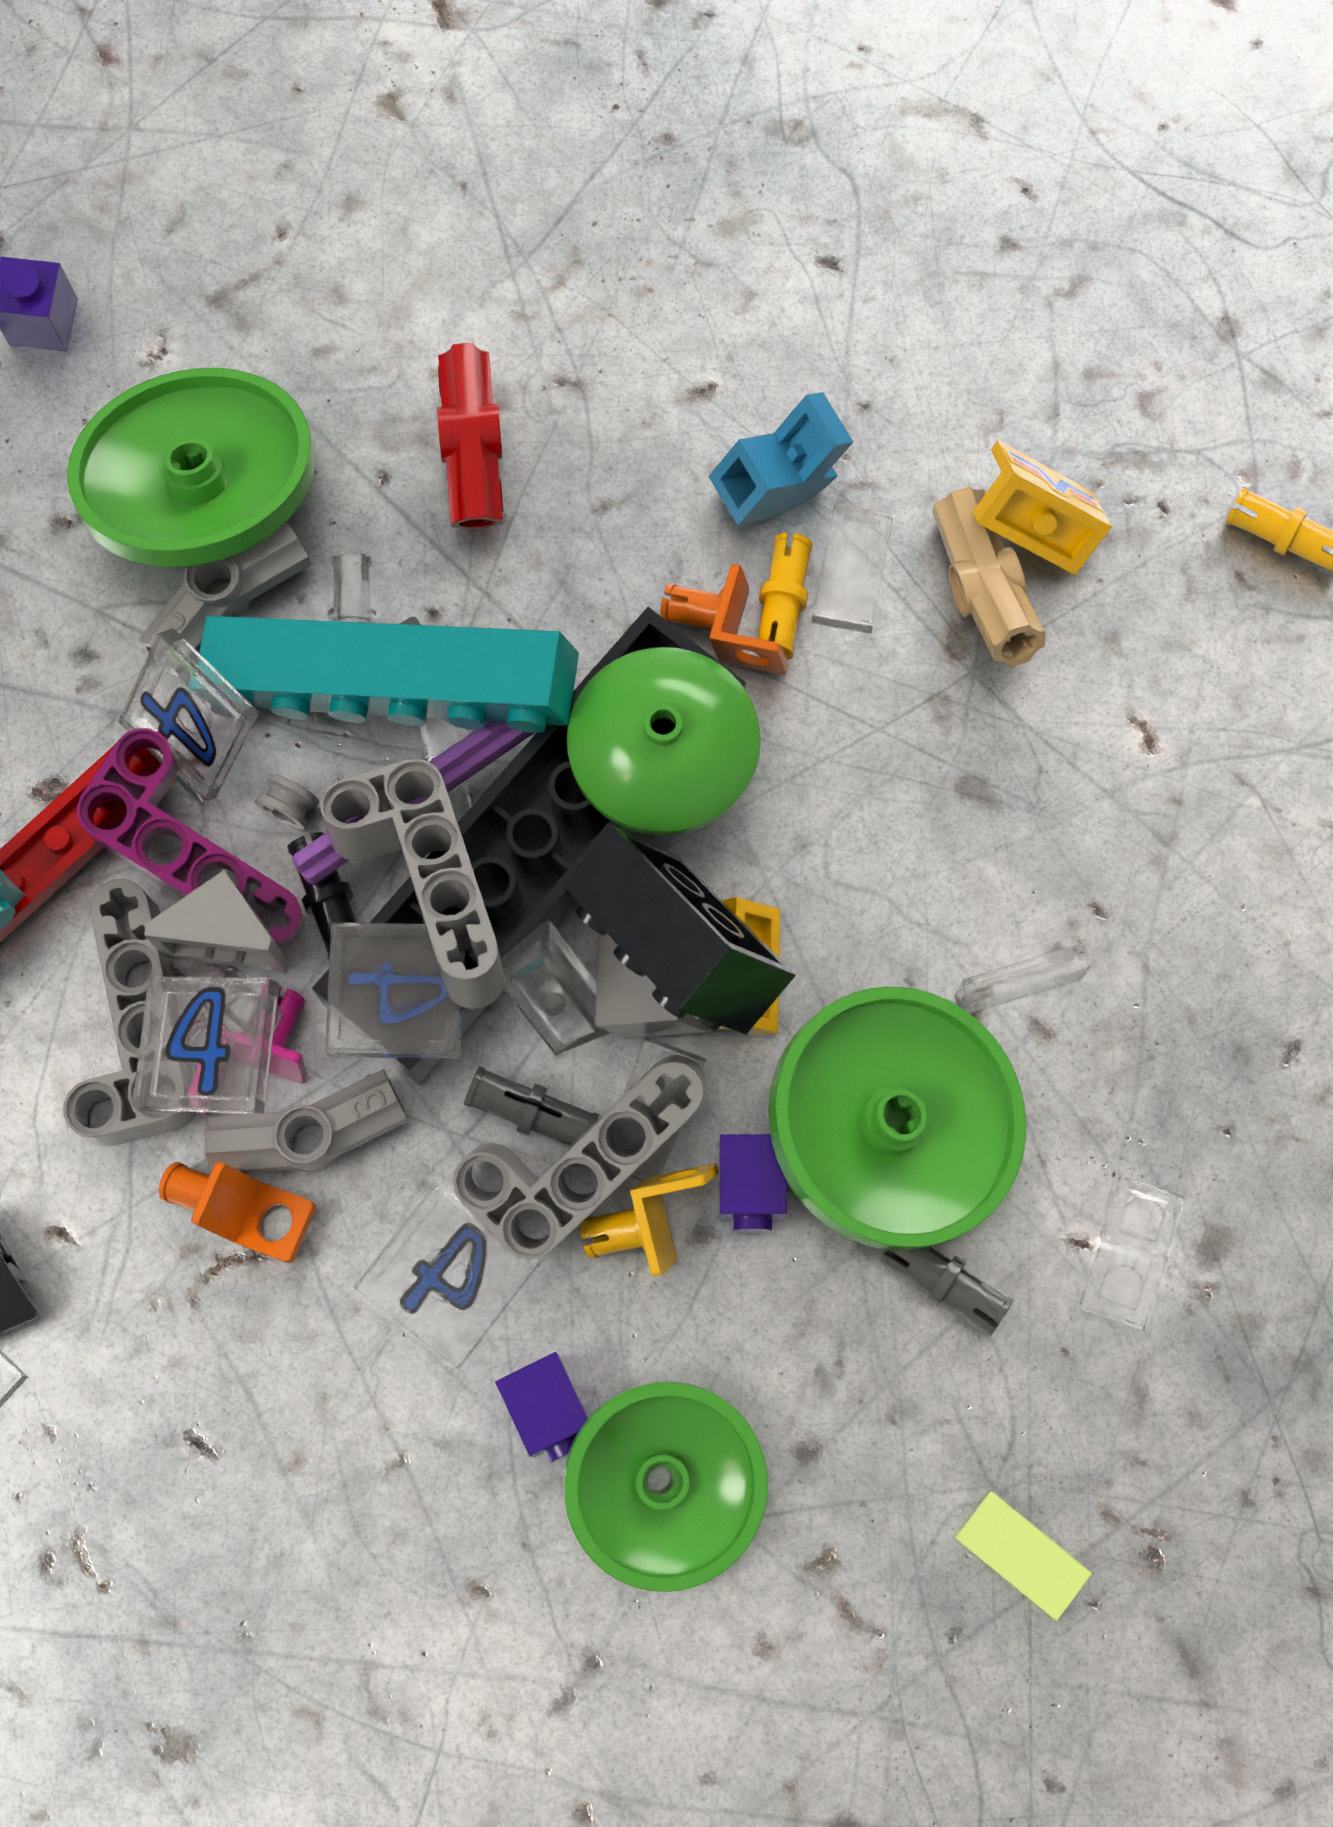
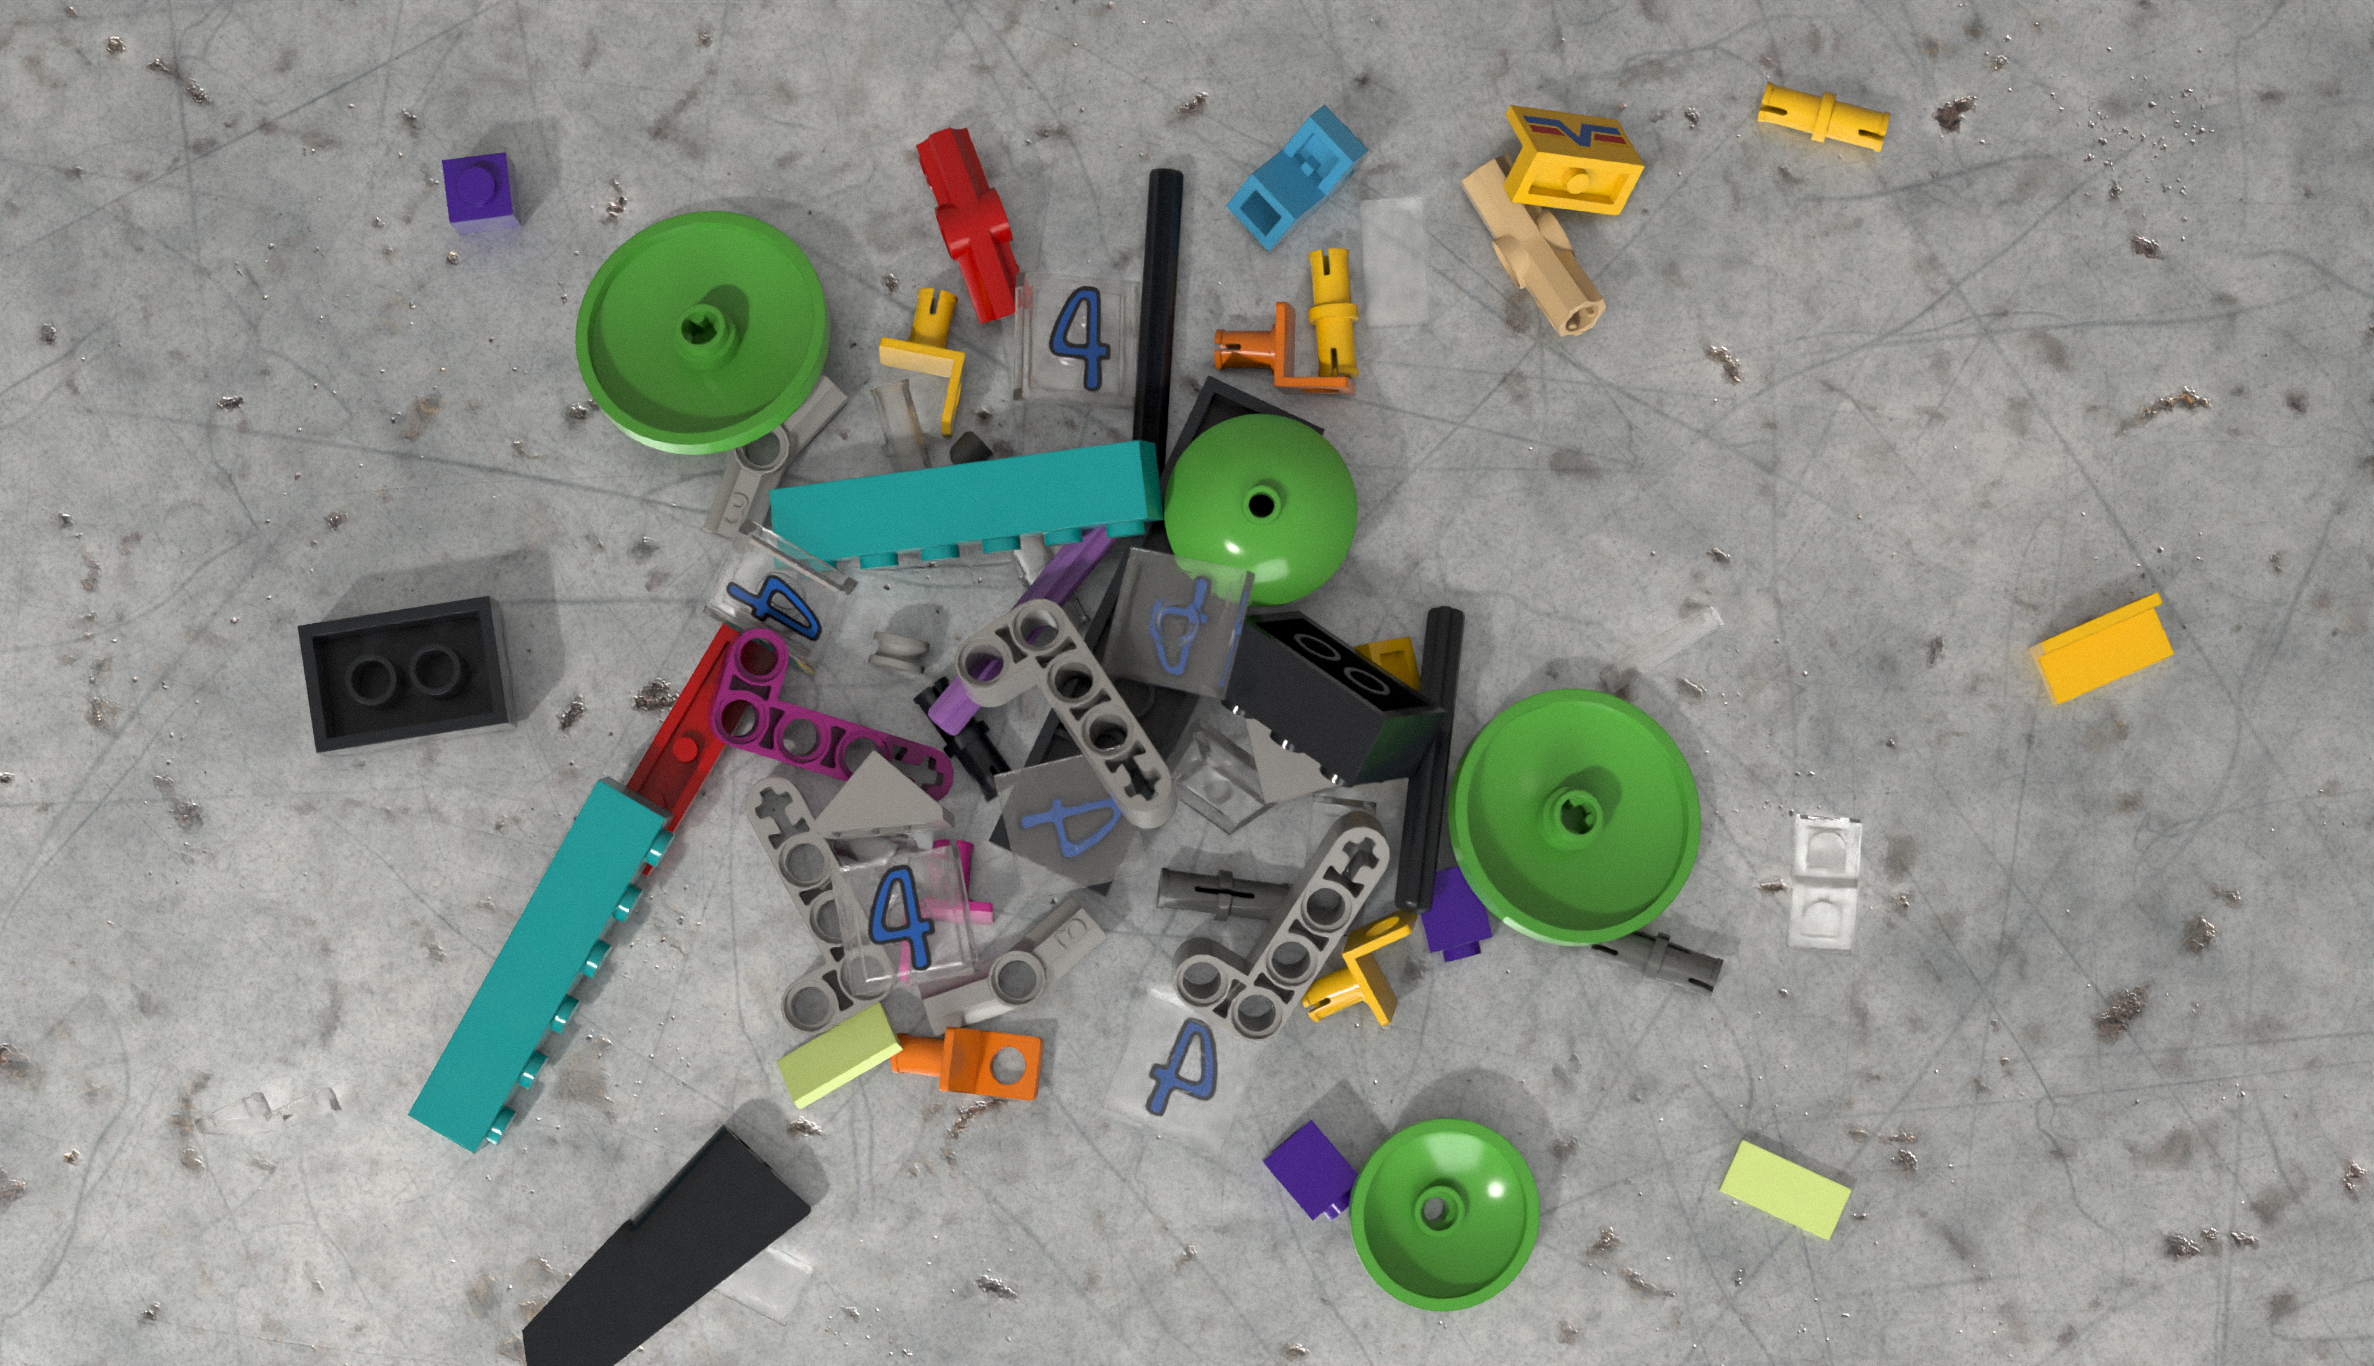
camera: 20 degrees left, 10 degrees up
none -> yellowish green piece [777,1002,903,1109]
none -> yellow bracket [879,288,966,439]
none -> clear tile [1013,271,1140,410]
none -> clear tile [1101,546,1256,700]
none -> black axle [1132,168,1184,479]
none -> black axle [1394,606,1465,914]

